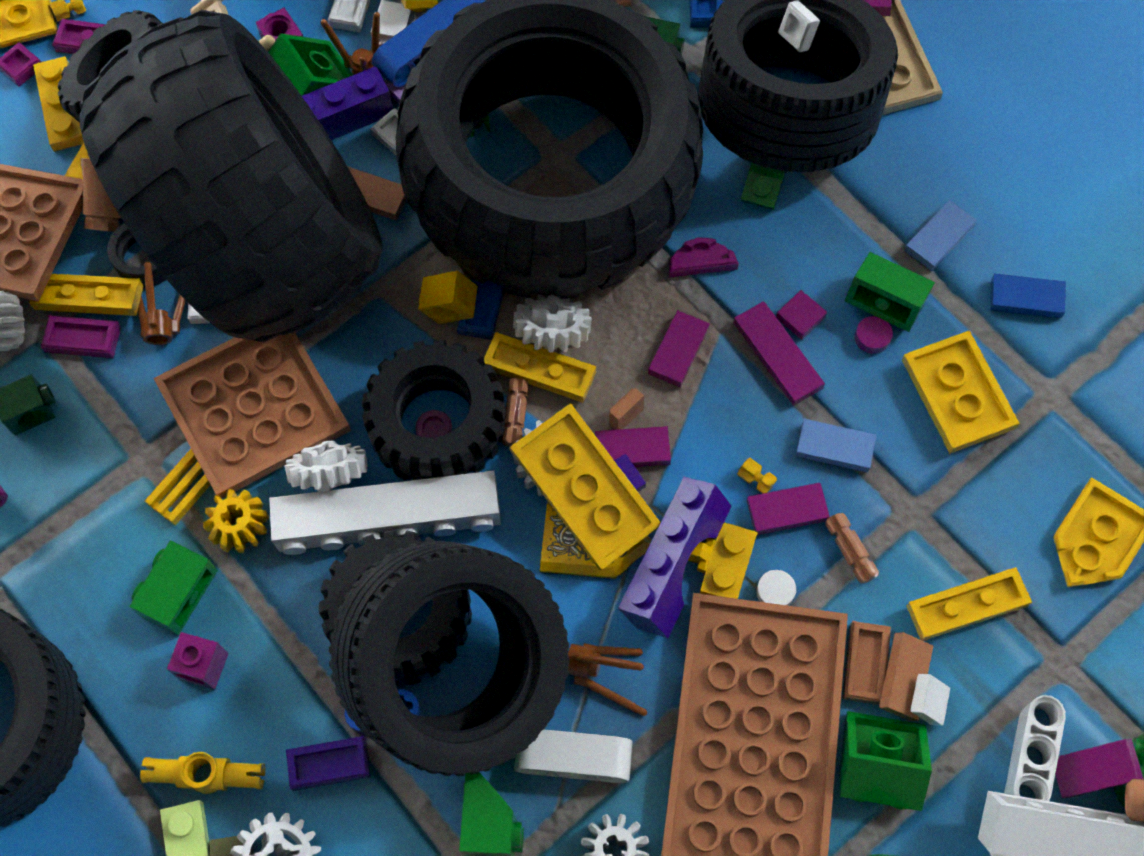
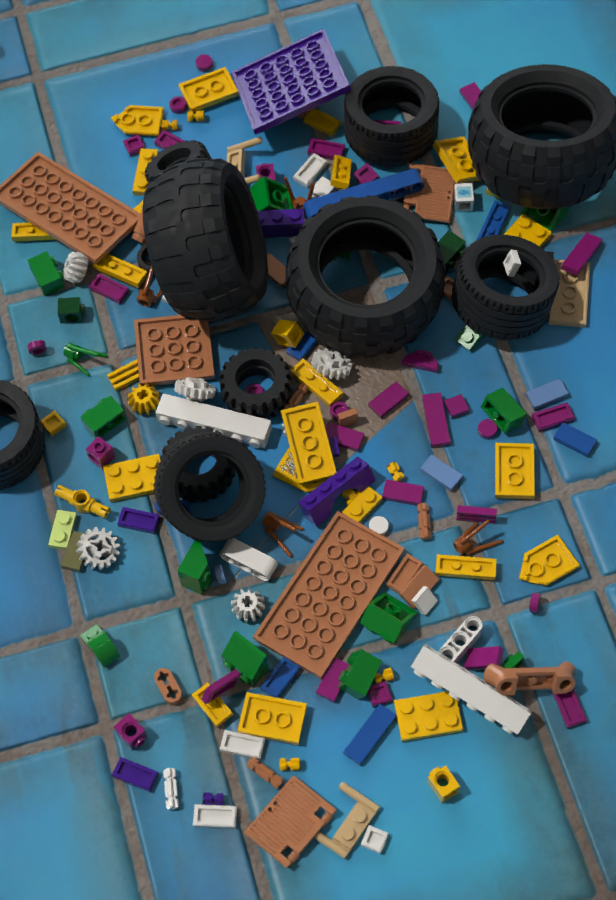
camera: 25 degrees right, 5 degrees down
none -> yellow tile [40,411,67,437]
none -> green plant [63,343,108,376]
none -> yellow plate [103,454,161,503]
none -> medium blue tile [214,564,227,585]
none -> magenta tile [330,402,348,421]
none -> dark orange plant [453,520,503,557]
none -> magenta tile [456,505,497,524]
none -> magenta tile [529,593,541,613]
none -> magenta tile [532,402,575,432]

